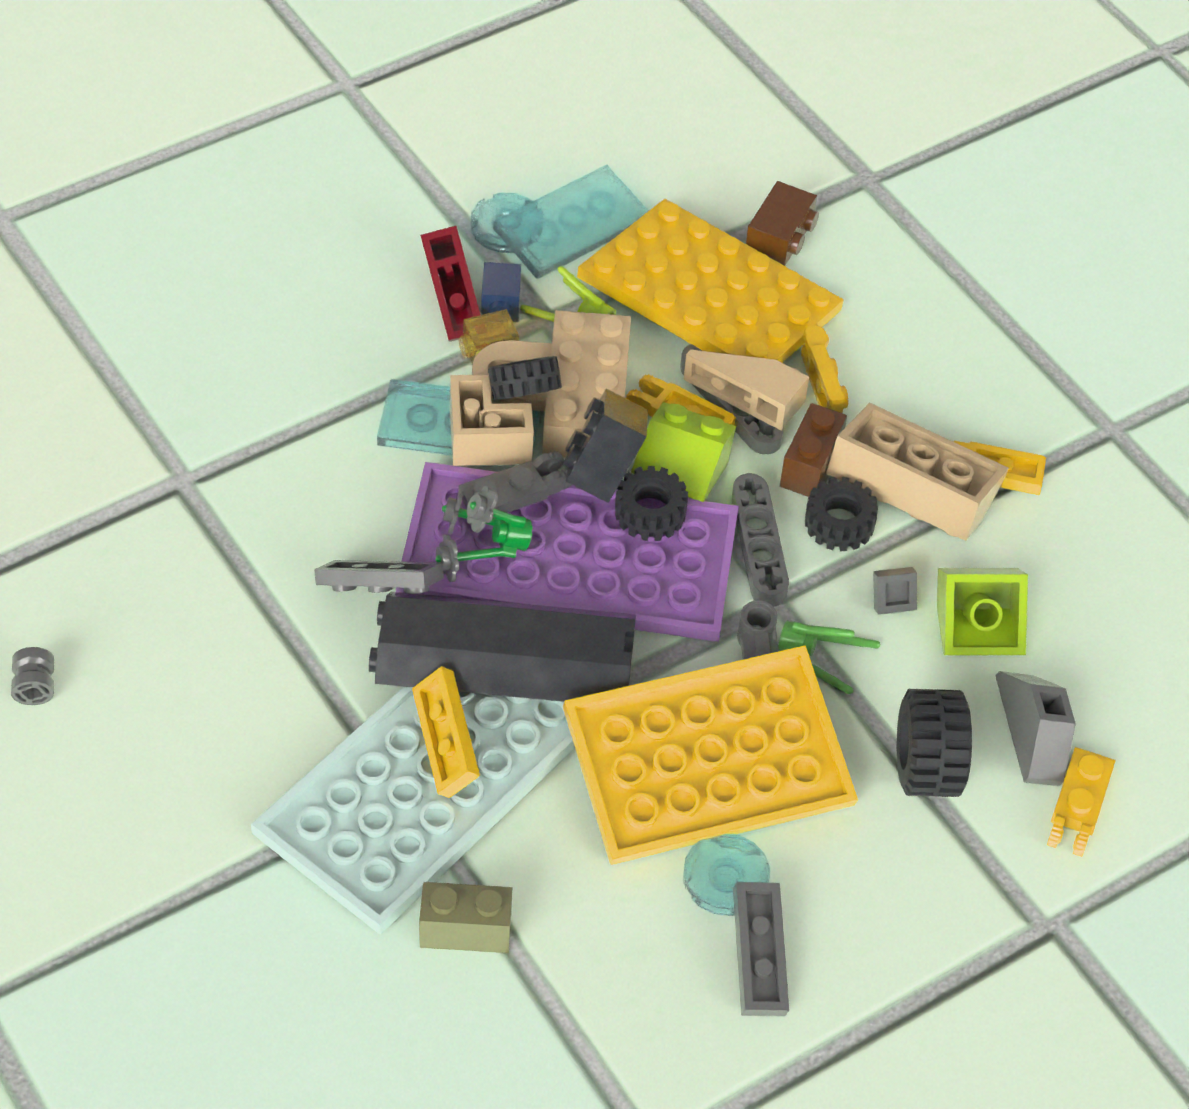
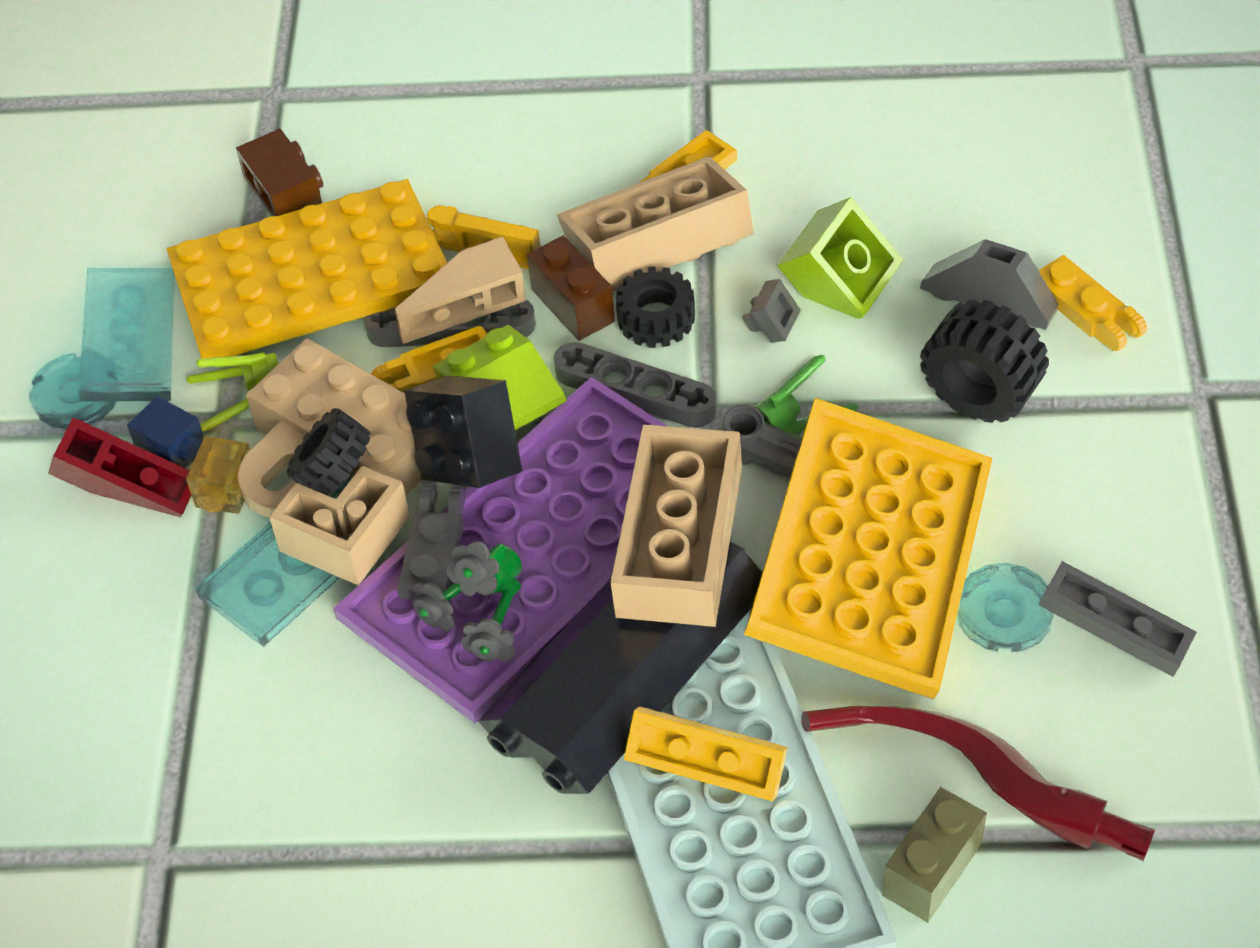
camera: 50 degrees left, 0 degrees up
plate [314,560,444,594] -> none
black tyre [615,466,688,541] -> none
none -> tan brick [610,424,742,627]
none -> dark red animal [801,706,1156,862]

